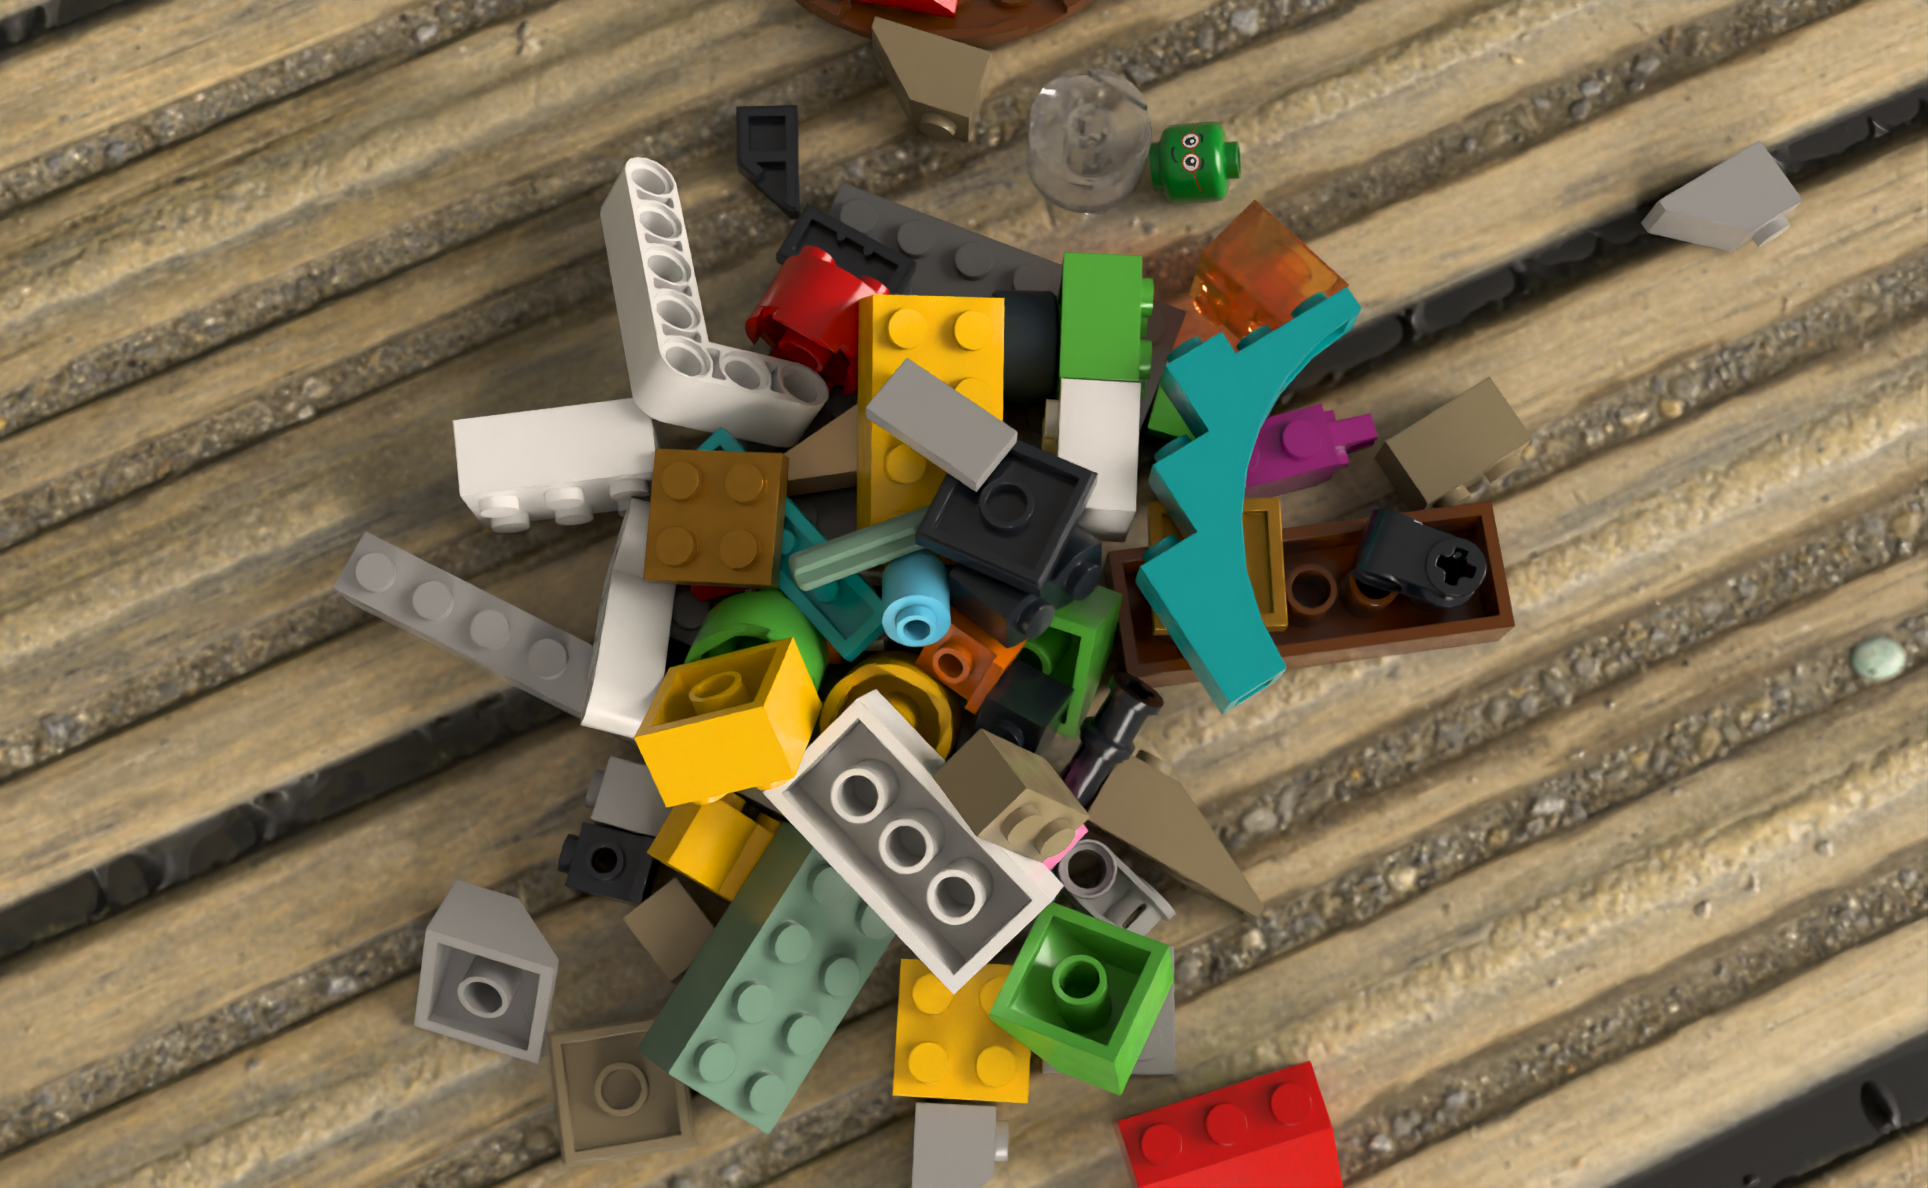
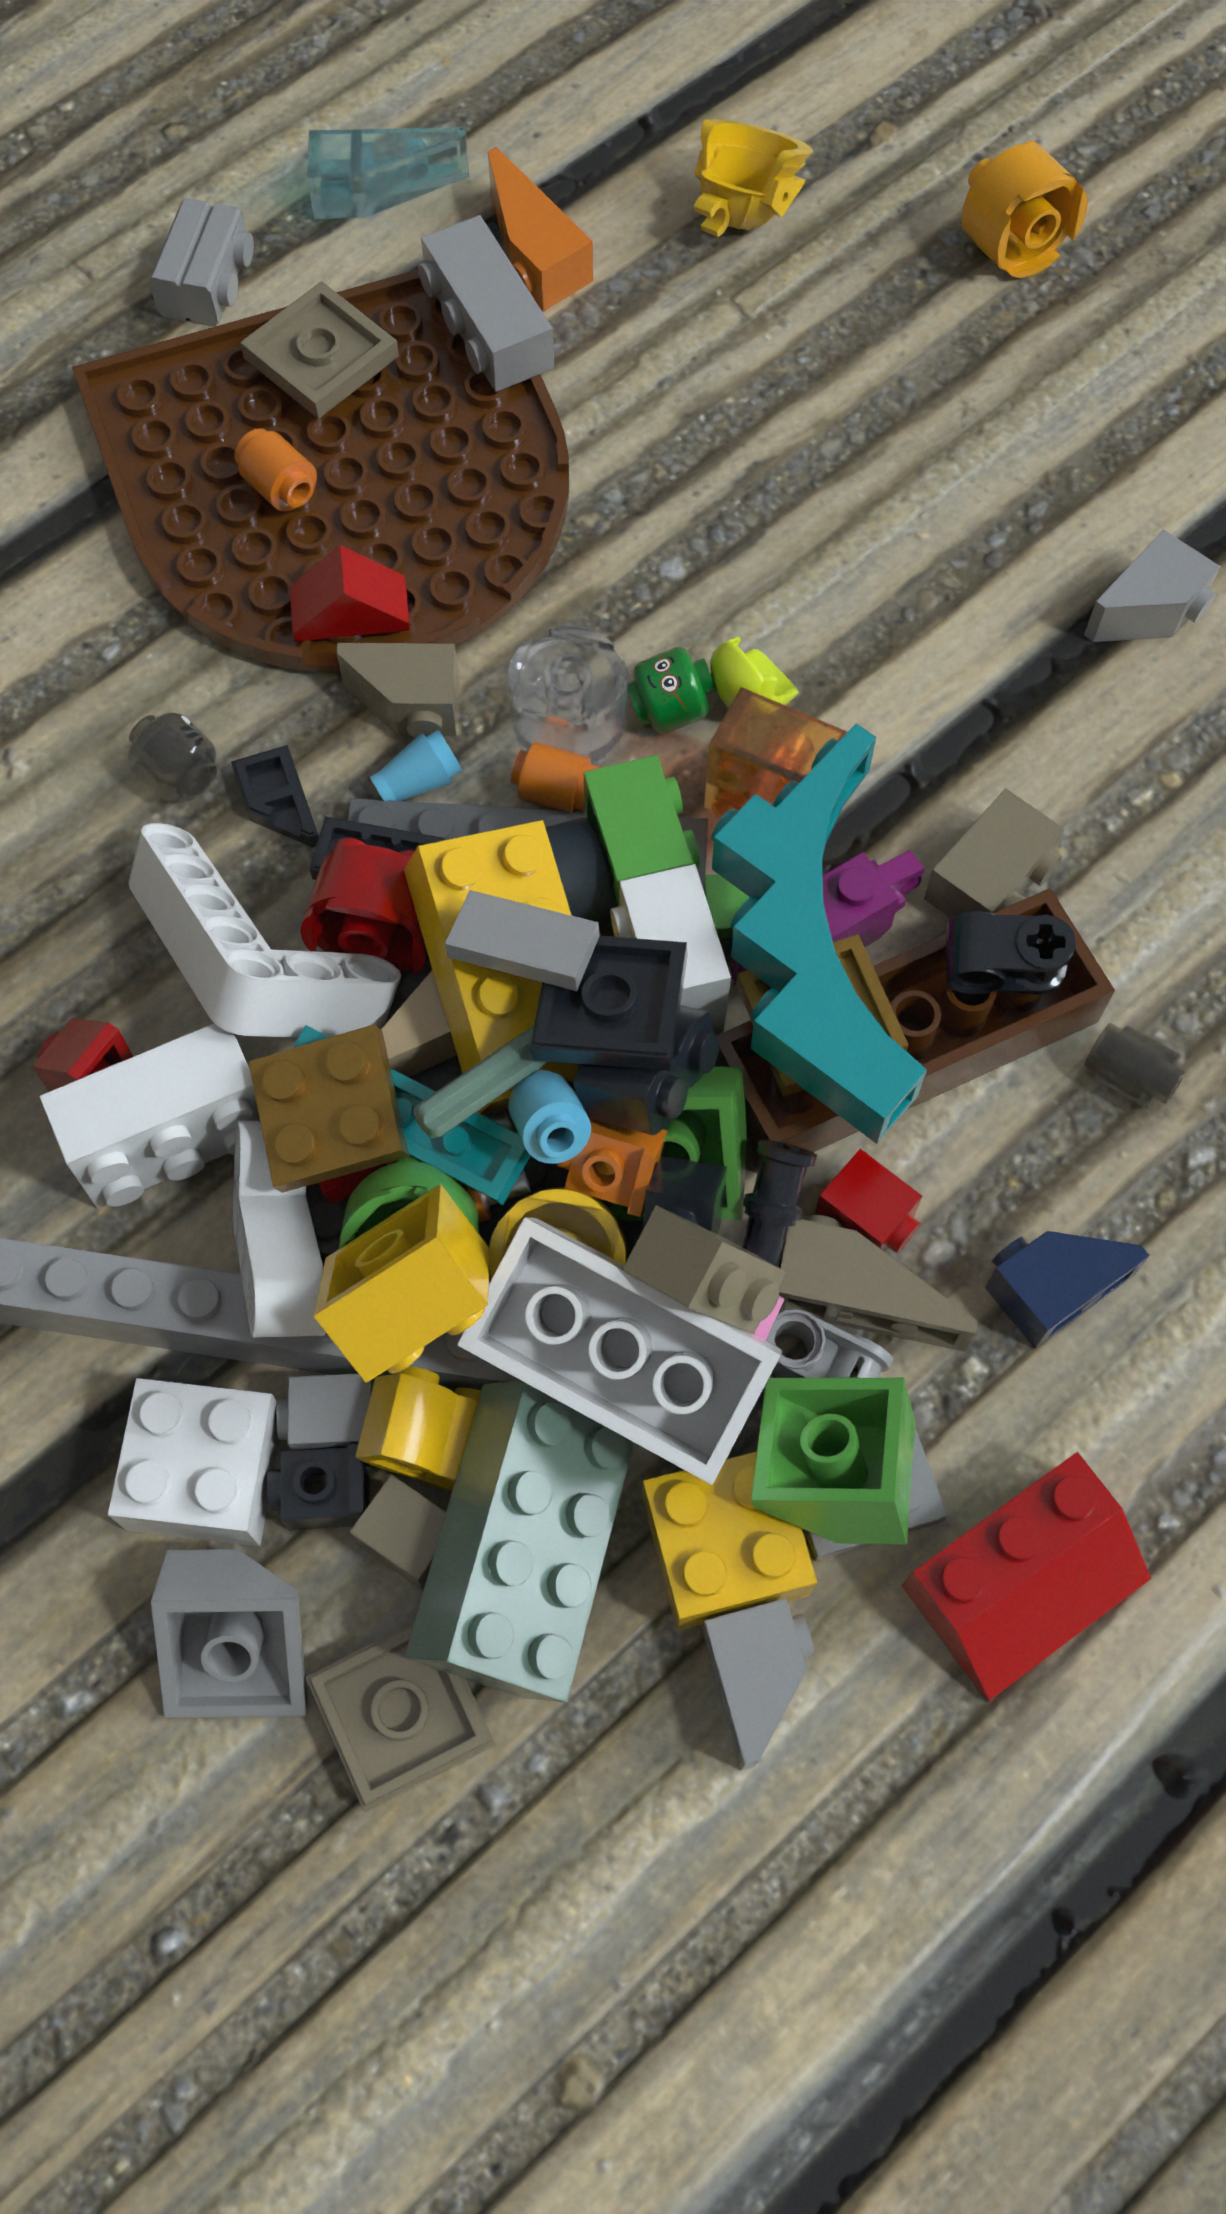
camera: 15 degrees left, 10 degrees down
none -> red slope [32,1018,133,1092]
none -> white brick [108,1378,280,1547]
none -> clear smoke head [127,712,218,801]
none -> medium azure cone [370,730,462,802]
none -> orange brick [511,741,602,813]
none -> neon yellow hair [710,637,799,721]
none -> red brick [814,1148,923,1254]
none -> dark blue slope [985,1231,1150,1349]
none -> clear smoke brick [1084,1023,1186,1109]

